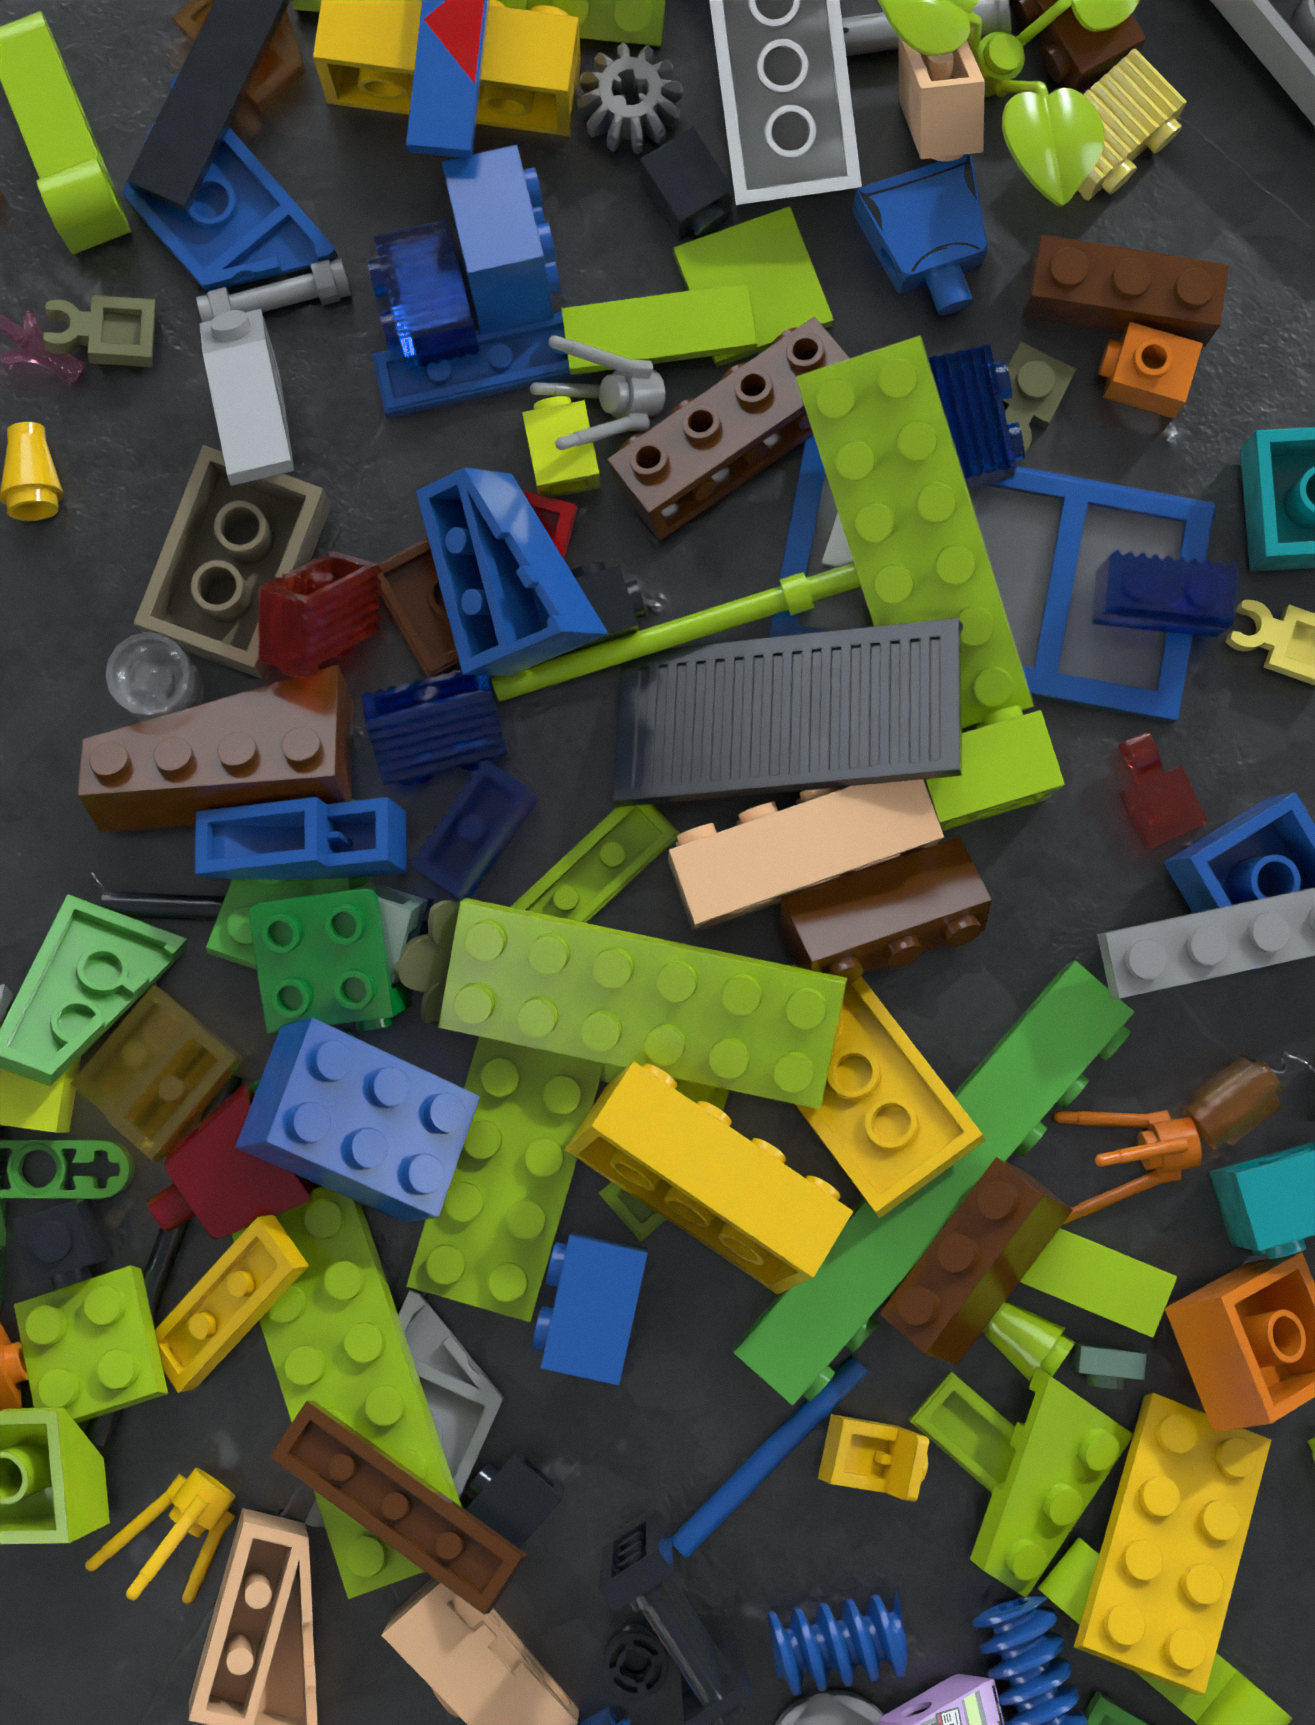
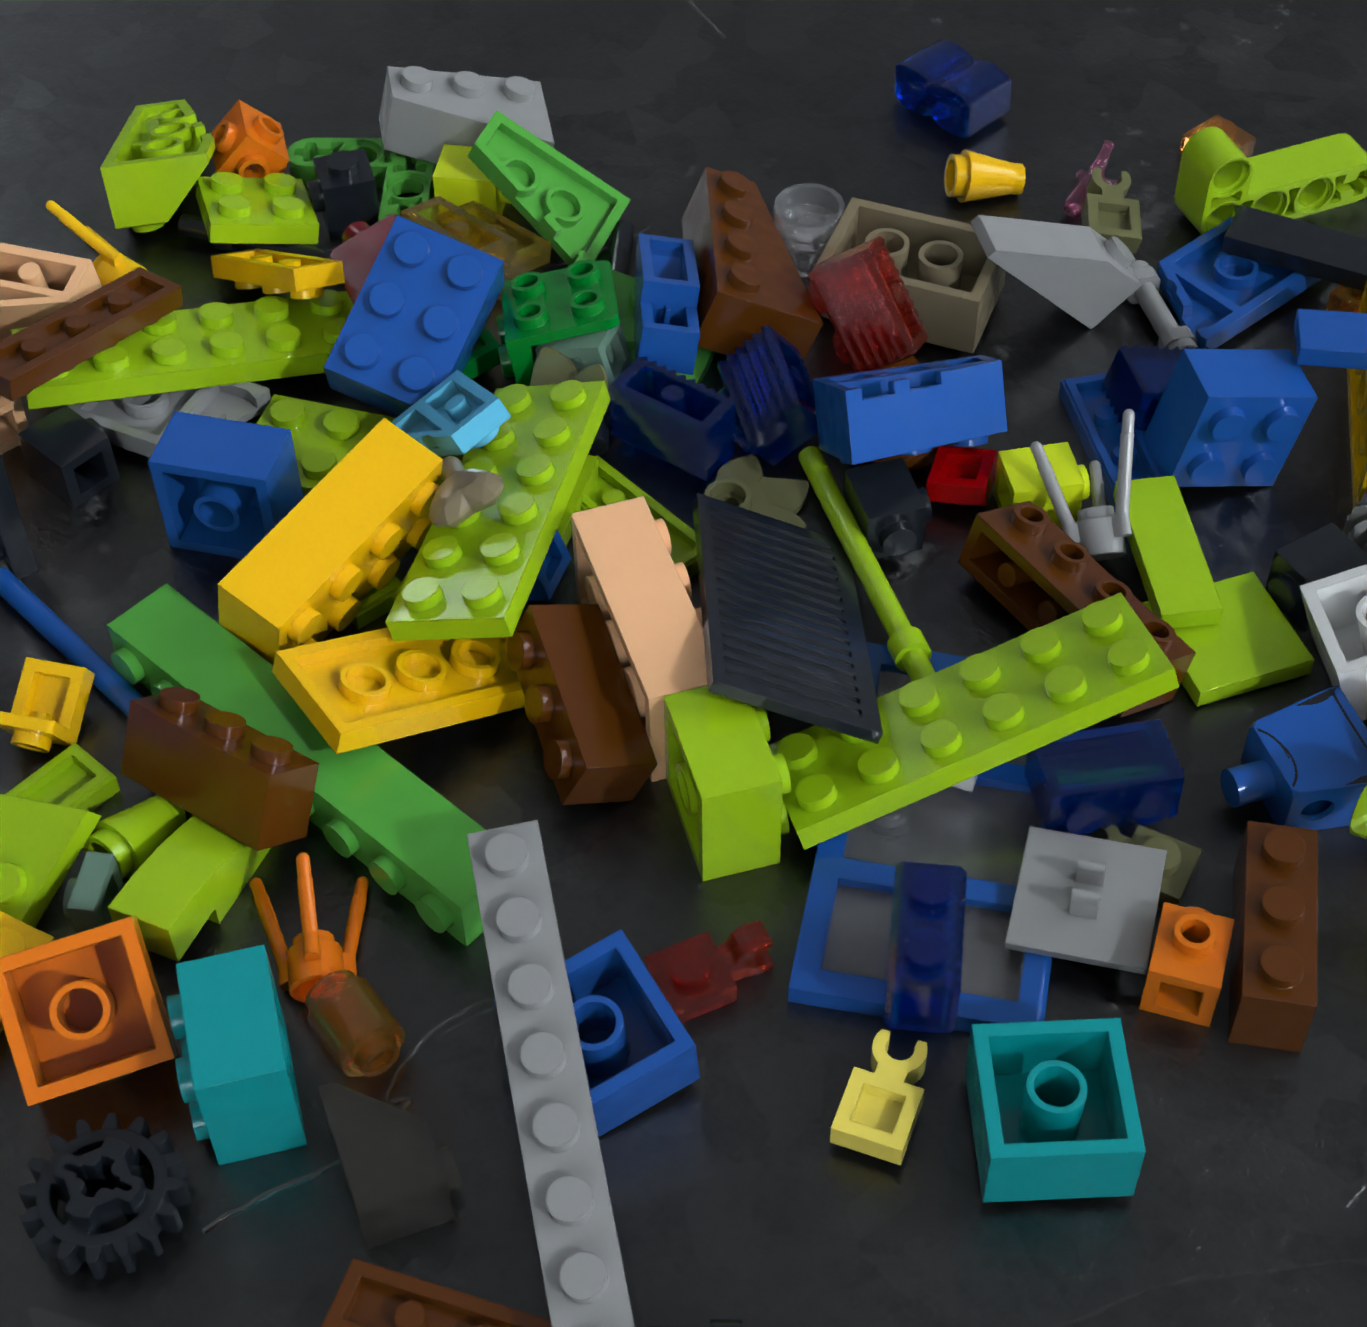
camera: 95 degrees right, 35 degrees down
none -> medium azure wing [391,370,512,456]
none -> dark tan rock [429,456,504,527]
none -> olive plate [703,454,809,529]
none -> light grey piece [1005,826,1167,975]

